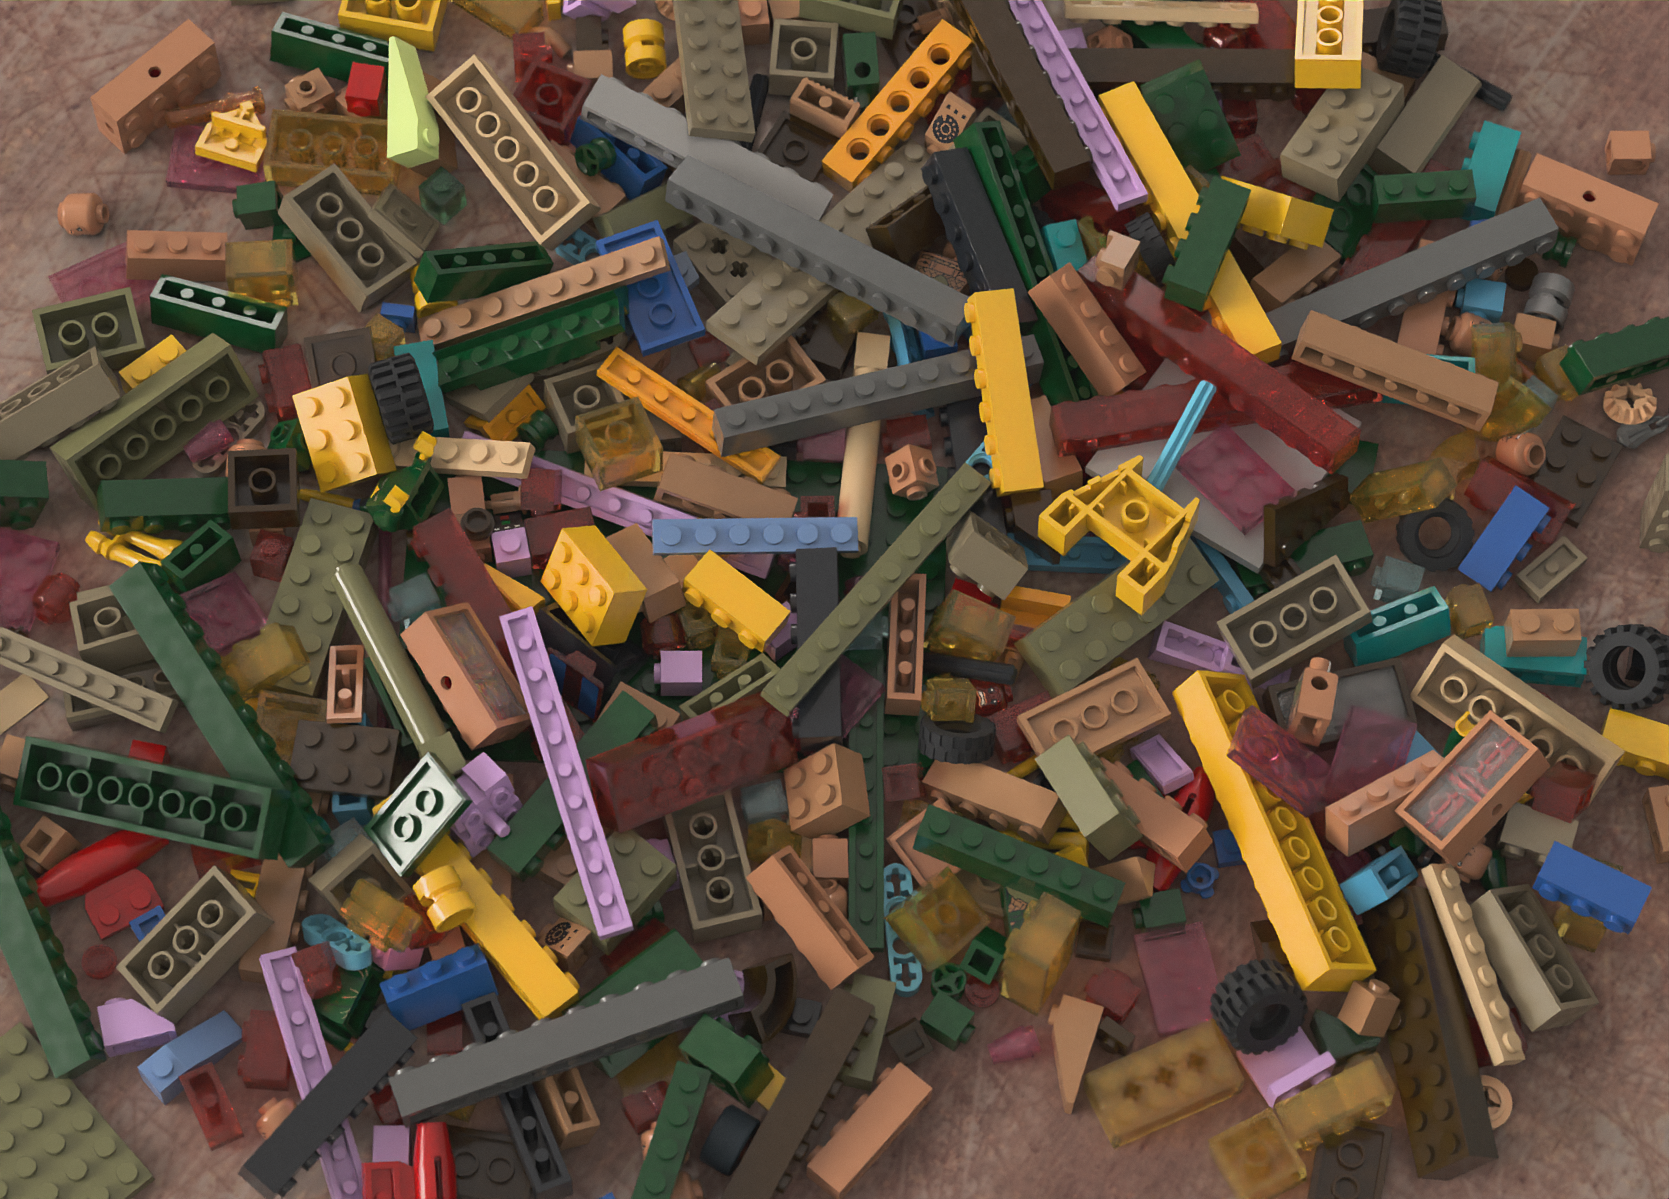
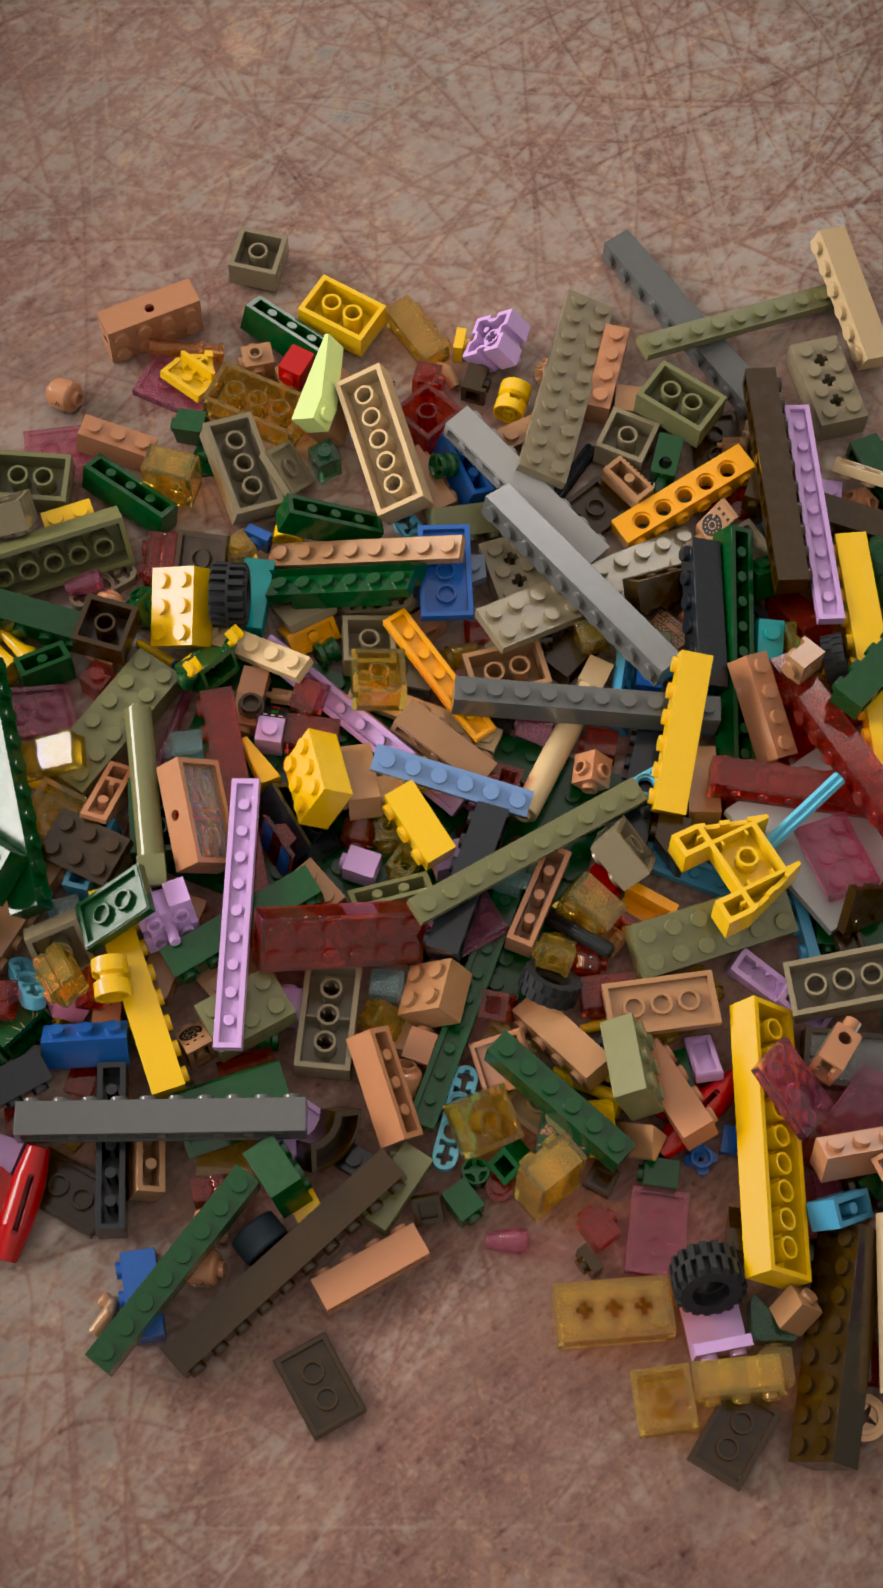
camera: 20 degrees right, 0 degrees up
medium nougat brick [567,50,613,95] -> none
medium nougat slope [1047,994,1104,1114] -> none

